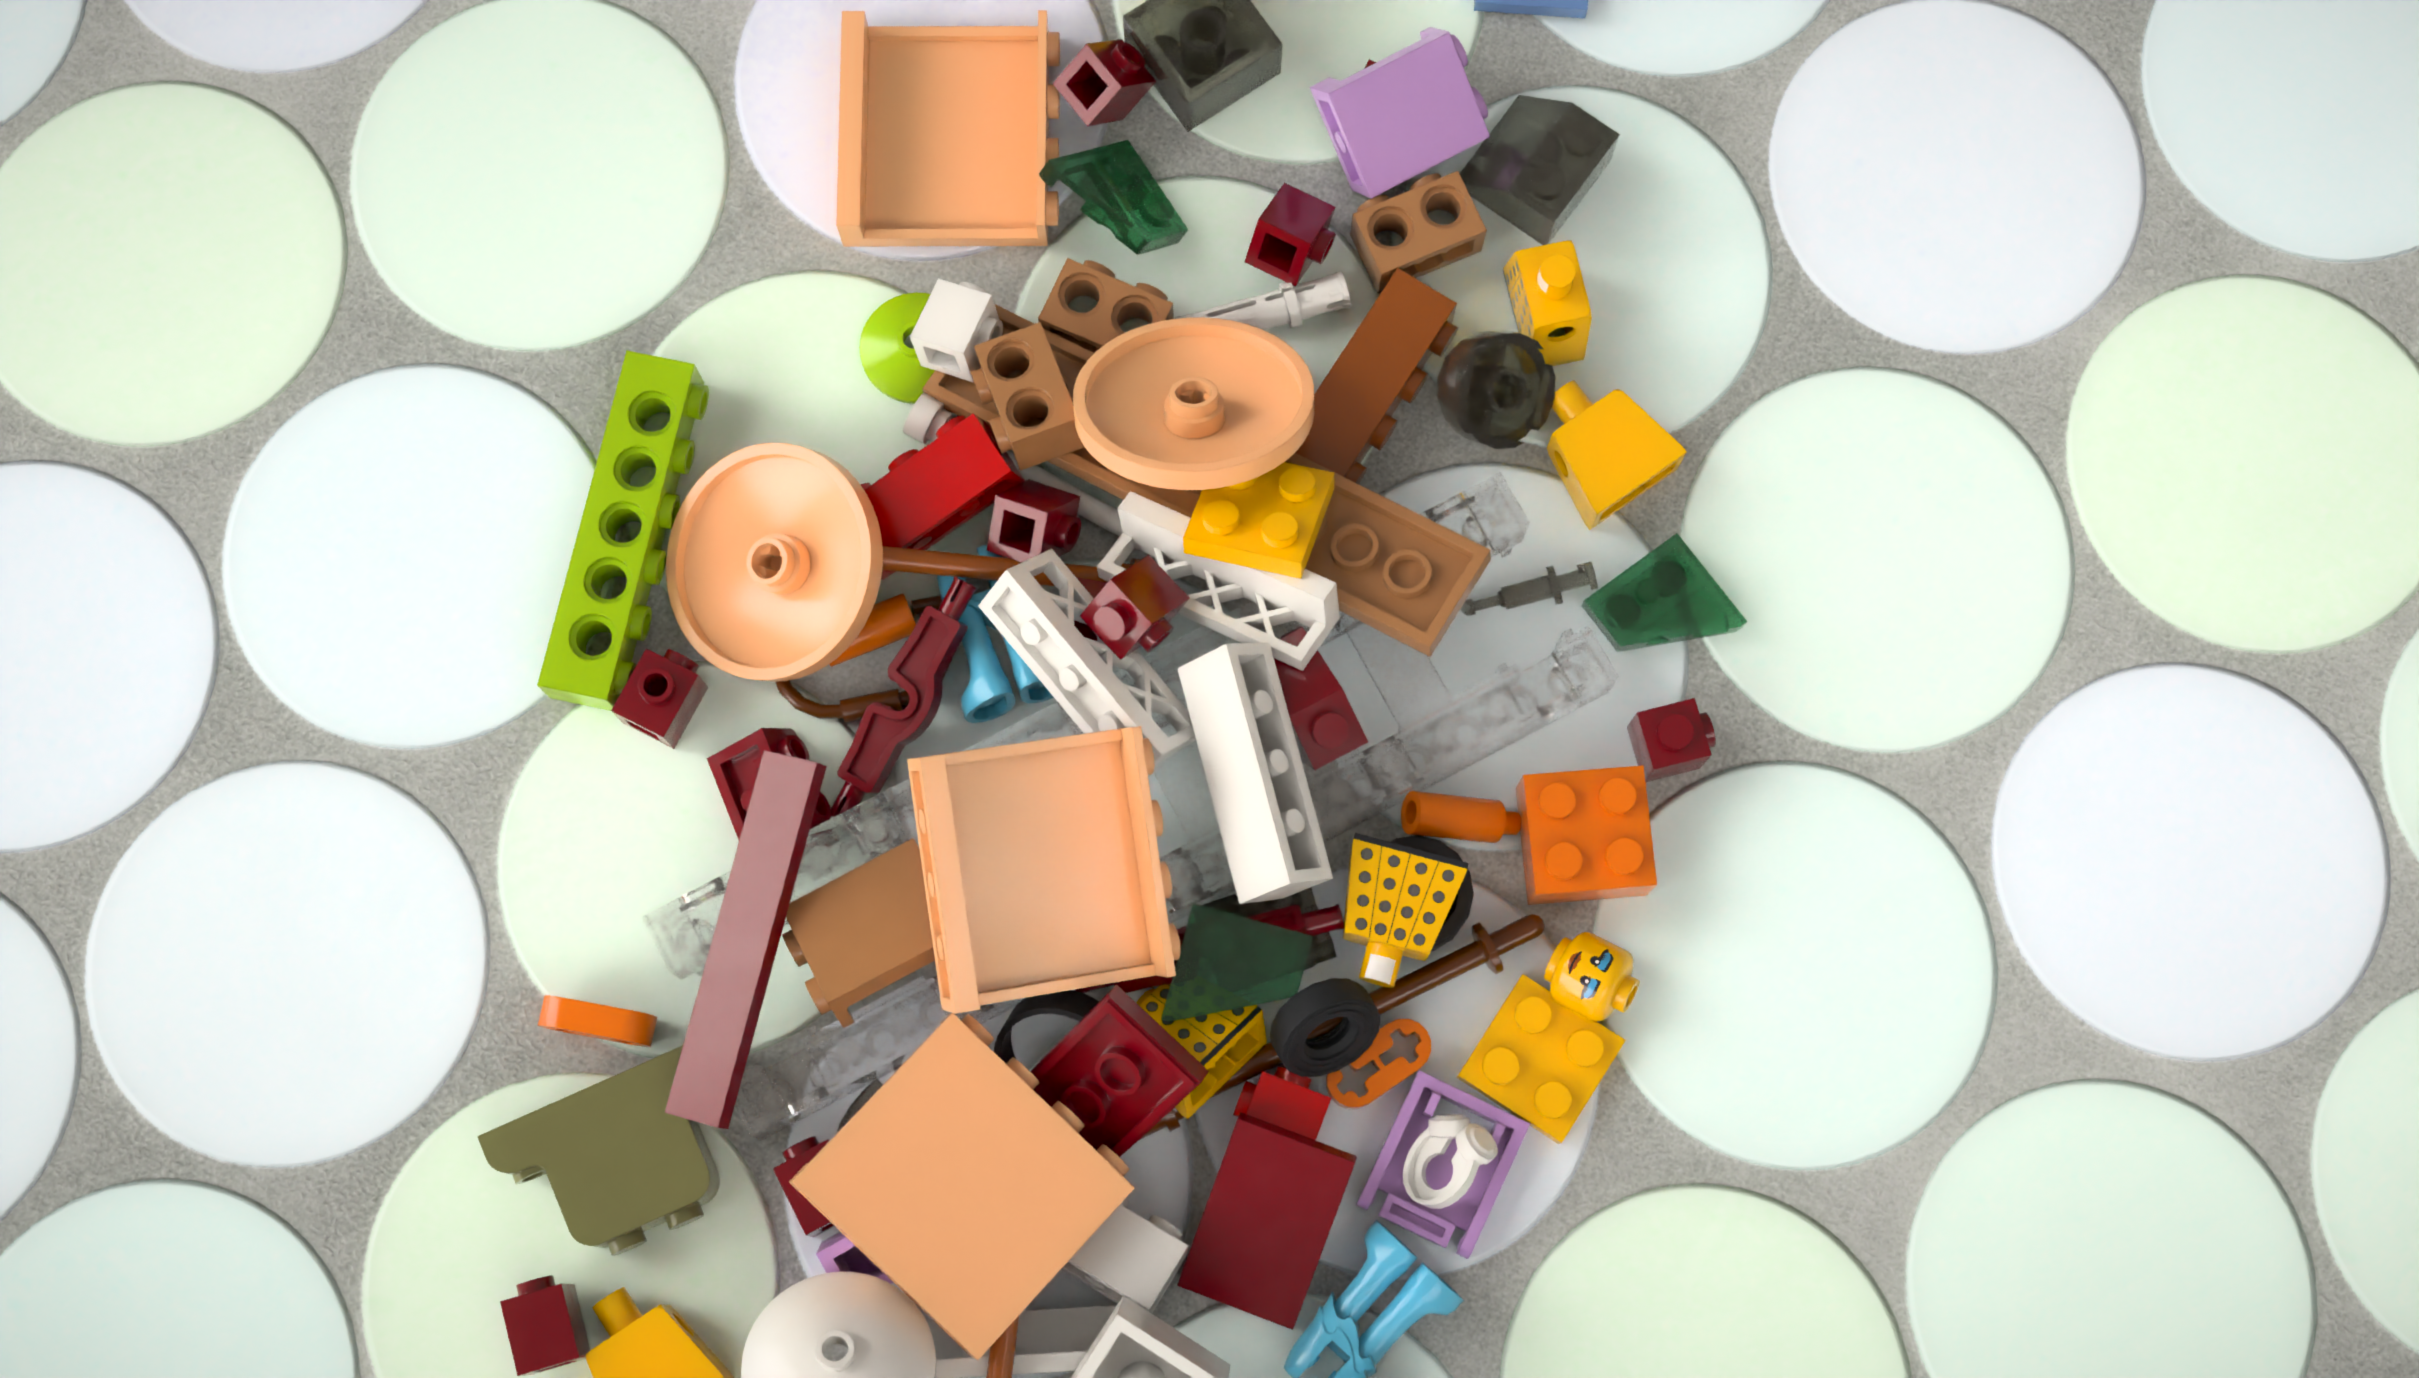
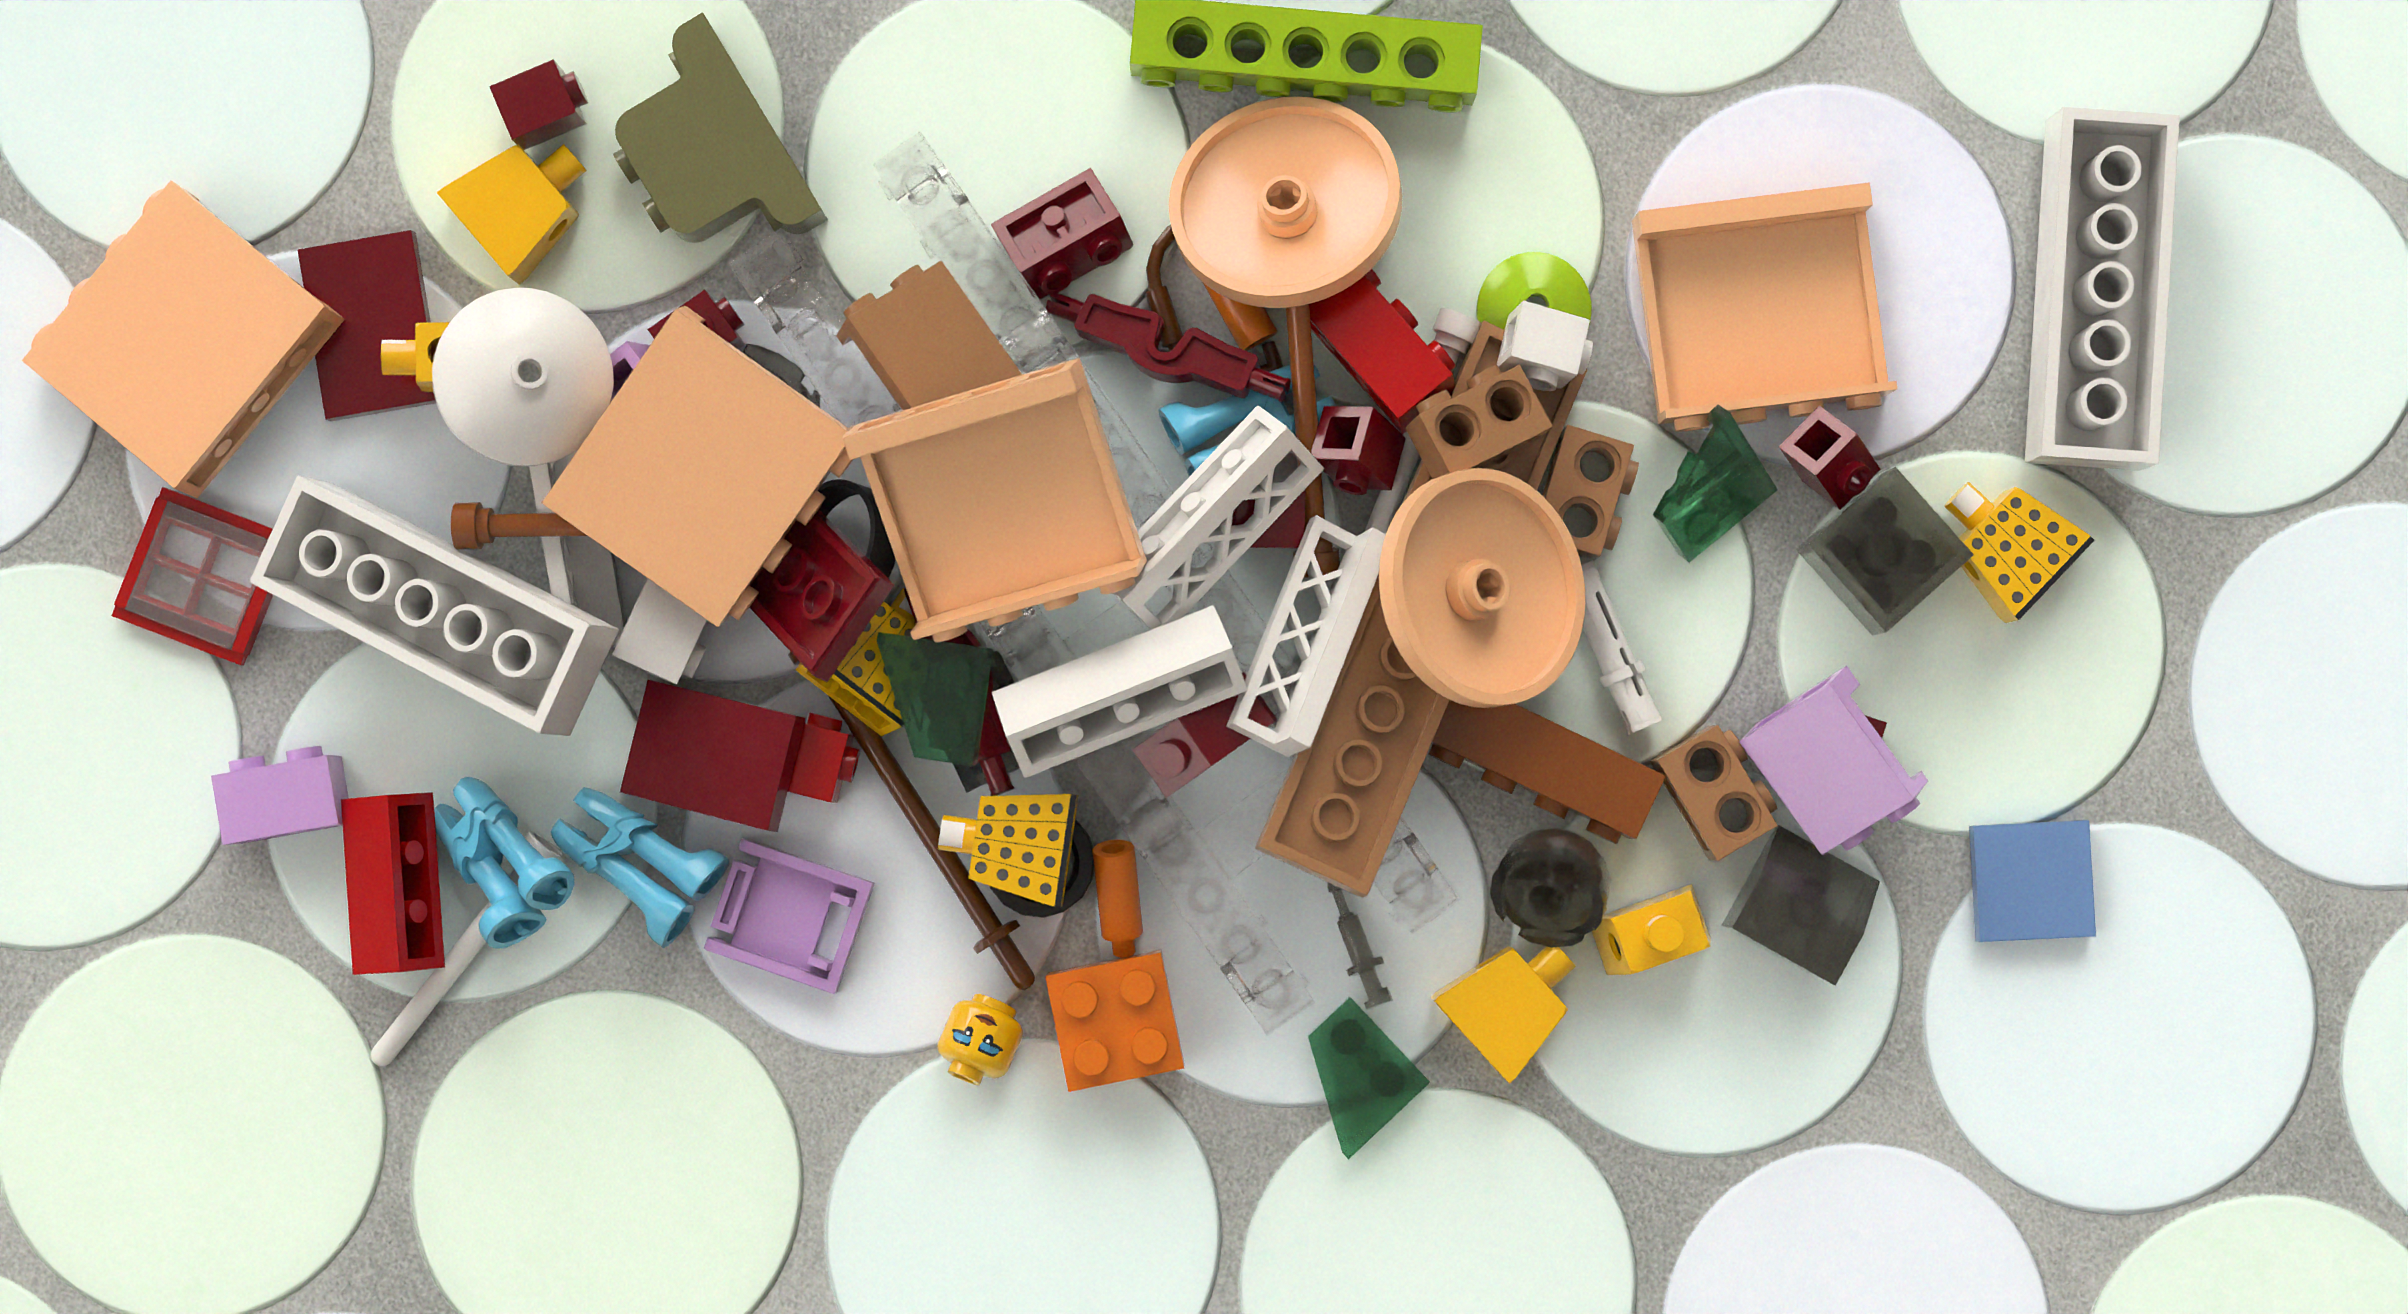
camera: 80 degrees right, 10 degrees up
orange beam [538,995,658,1048] -> none
dark red brick [611,648,708,749] -> none
tile [665,750,827,1129] -> none
dark red brick [1080,555,1190,660] -> none
yellow plate [1183,462,1335,579] -> none
dark red brick [1244,182,1336,287] -> none
black tyre [1270,978,1380,1077] -> none
orange beam [1326,1019,1431,1109] -> none
white piece [1403,1114,1498,1209] -> none
yellow plate [1456,974,1626,1144] -> none
dark red brick [1627,698,1716,782] -> none

